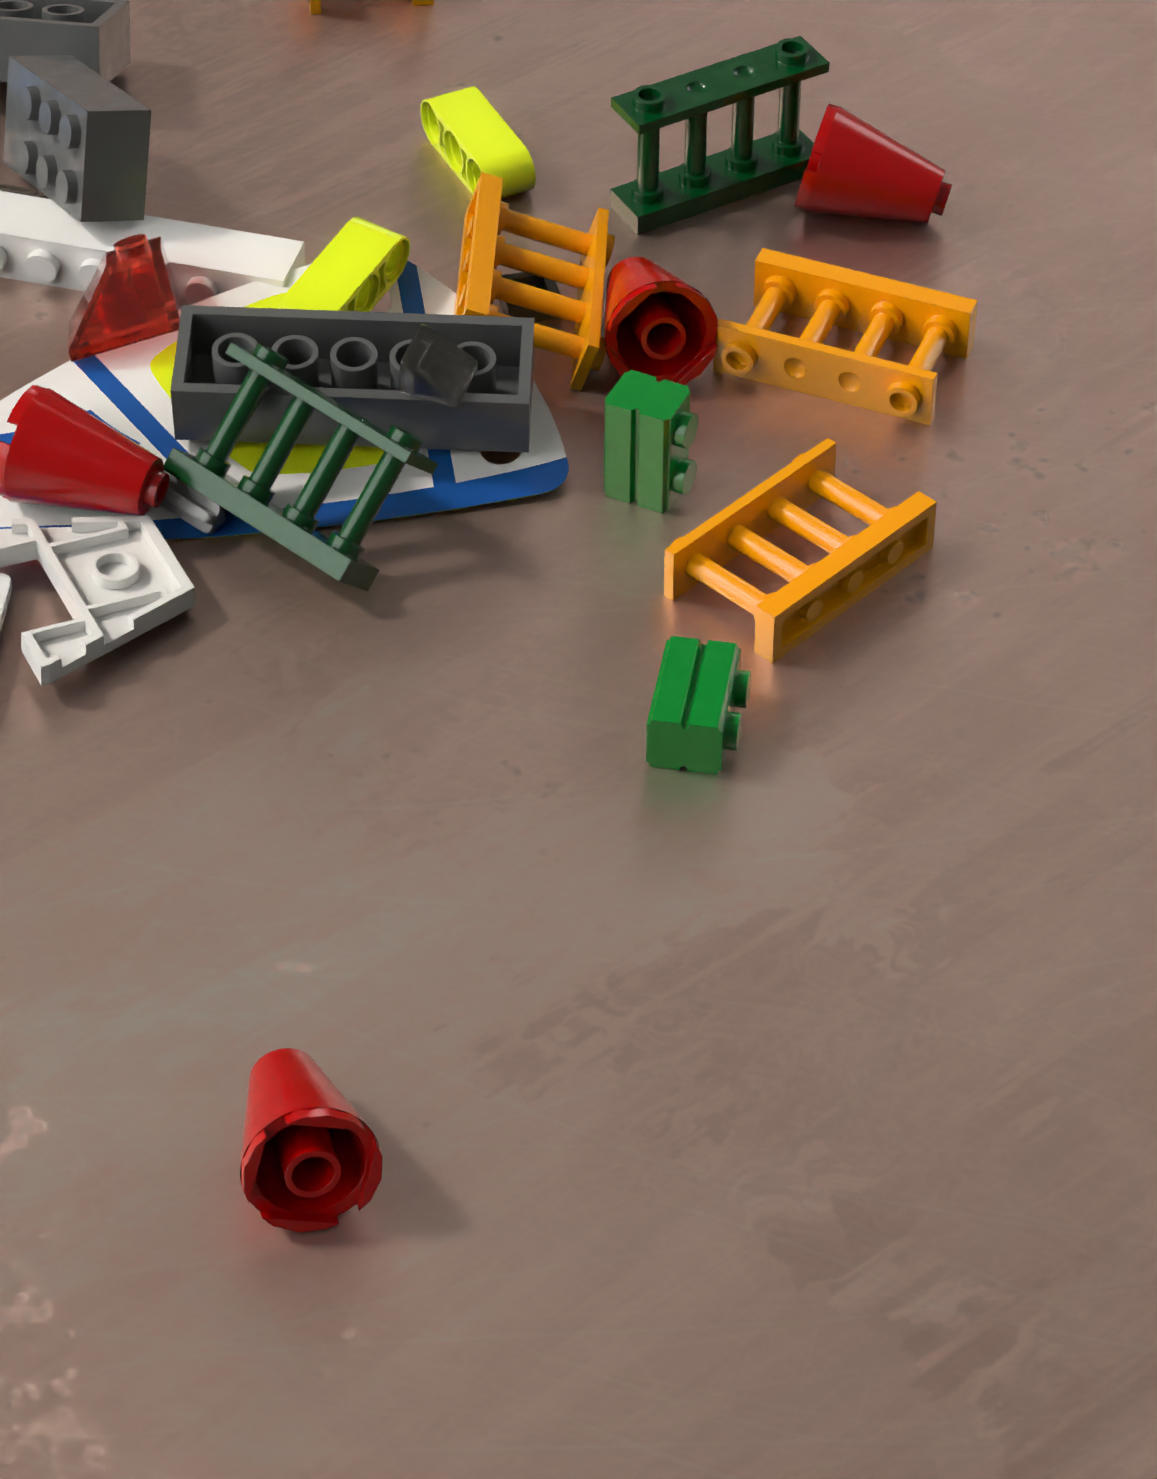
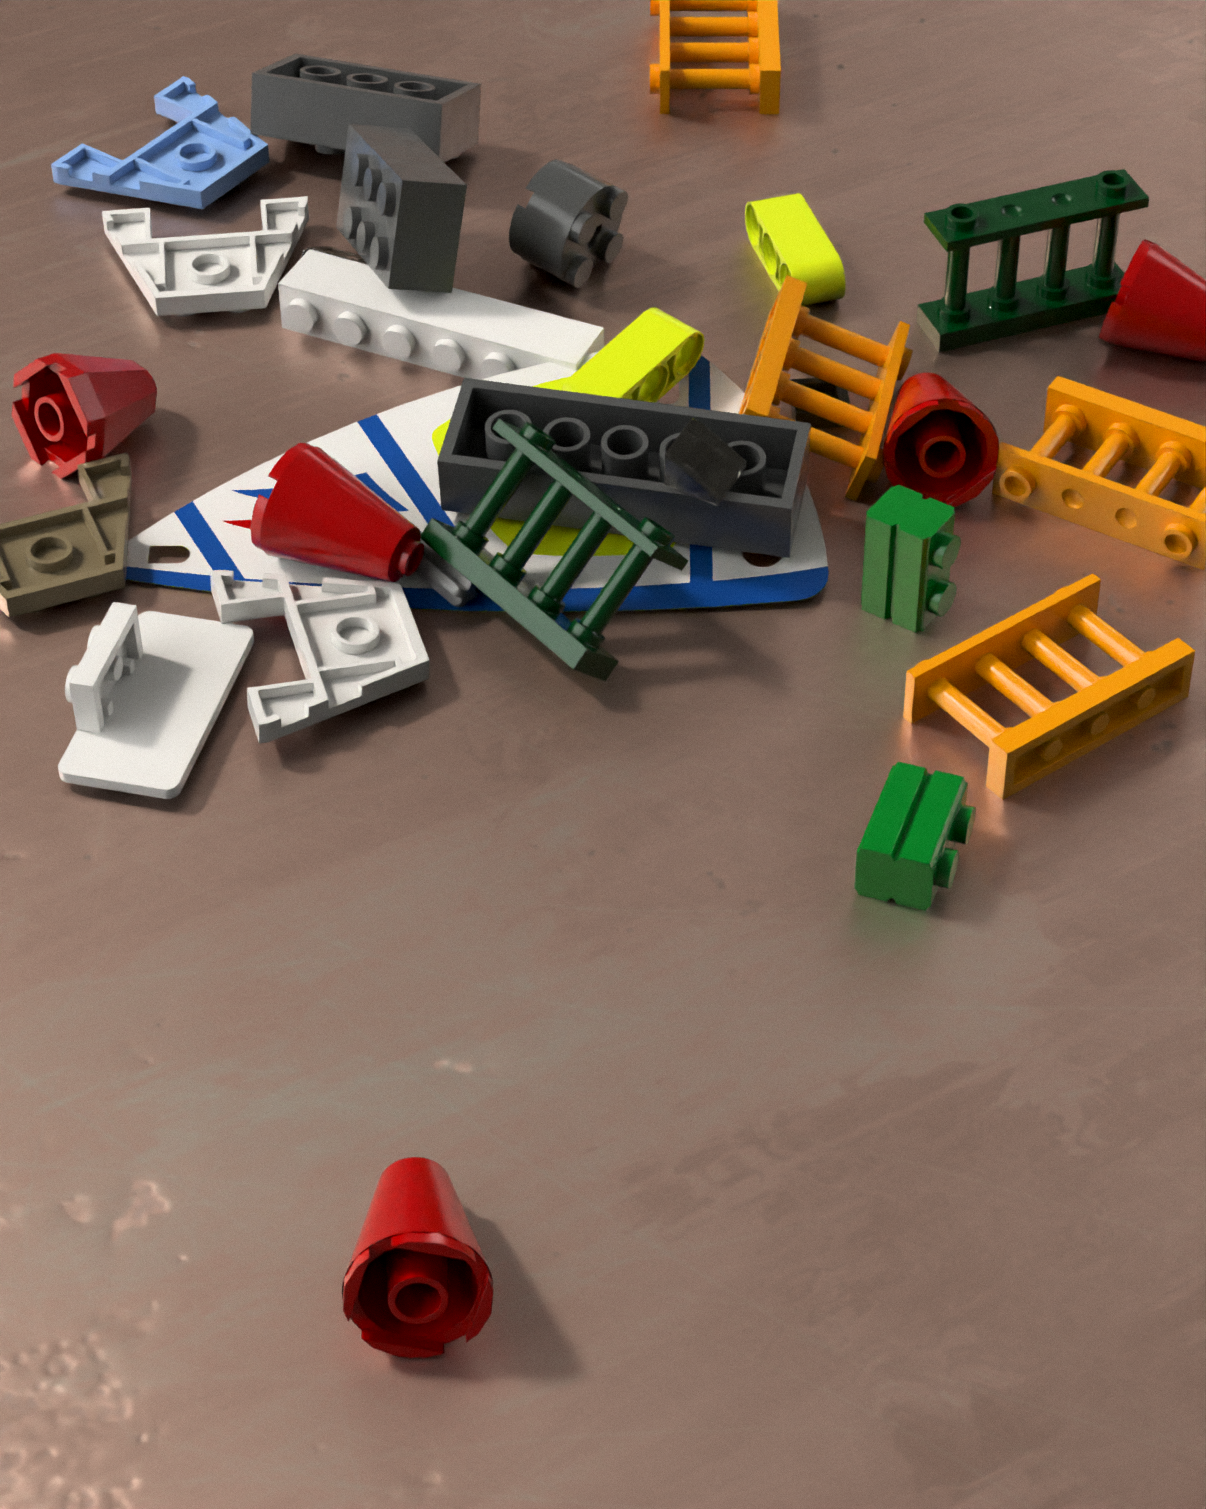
camera: 10 degrees right, 0 degrees up
clear red slope [68,234,182,362] -> none
none -> dark grey brick [509,159,628,288]

